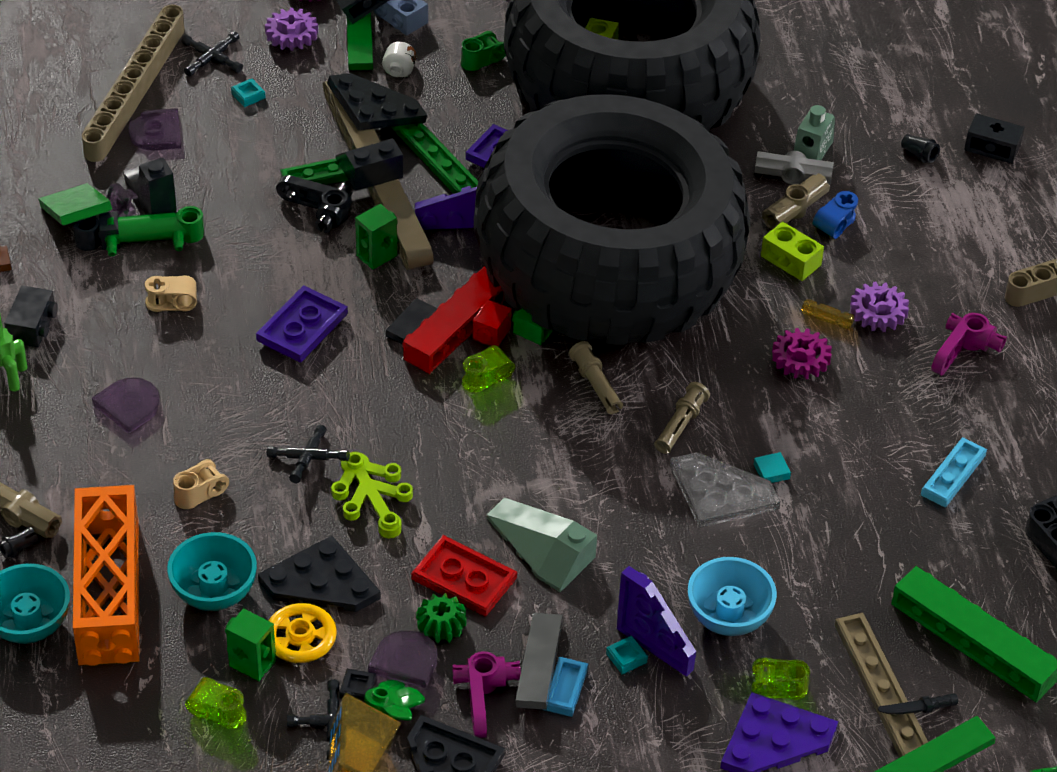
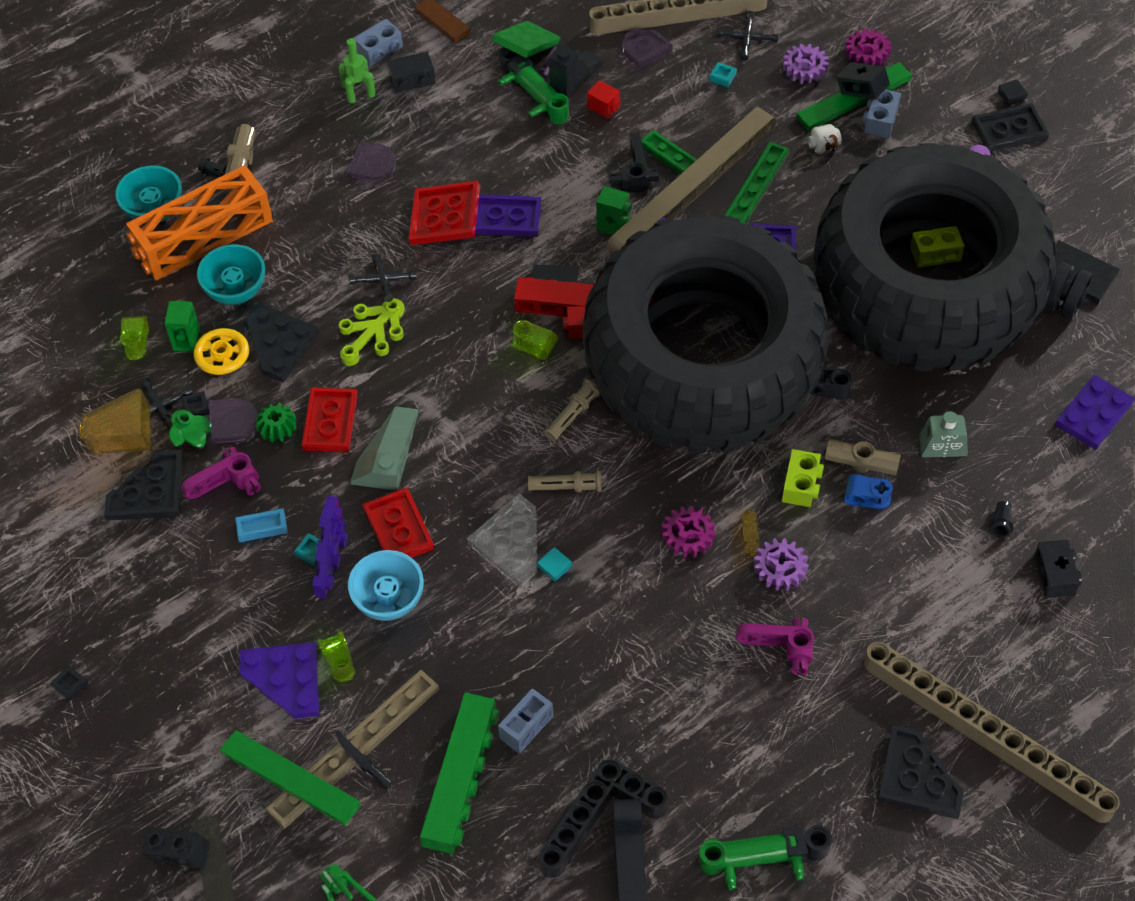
camera: 65 degrees right, 10 degrees up
tan piece [145,275,197,312] -> none
tan piece [173,459,229,509] -> none
black plate [327,73,427,131] -> none
black slope [336,139,403,191] -> none
dark grey tile [516,613,563,710] -> none
light grey piece [754,151,834,185] -> none
medium azure tile [921,437,987,508] -> none
none -> red tile [362,487,435,558]
none -> red plate [408,180,480,245]
none -> sand blue brick [498,688,553,754]
none -> red brick [587,80,621,119]
none -> dark purple plate [1055,374,1135,450]

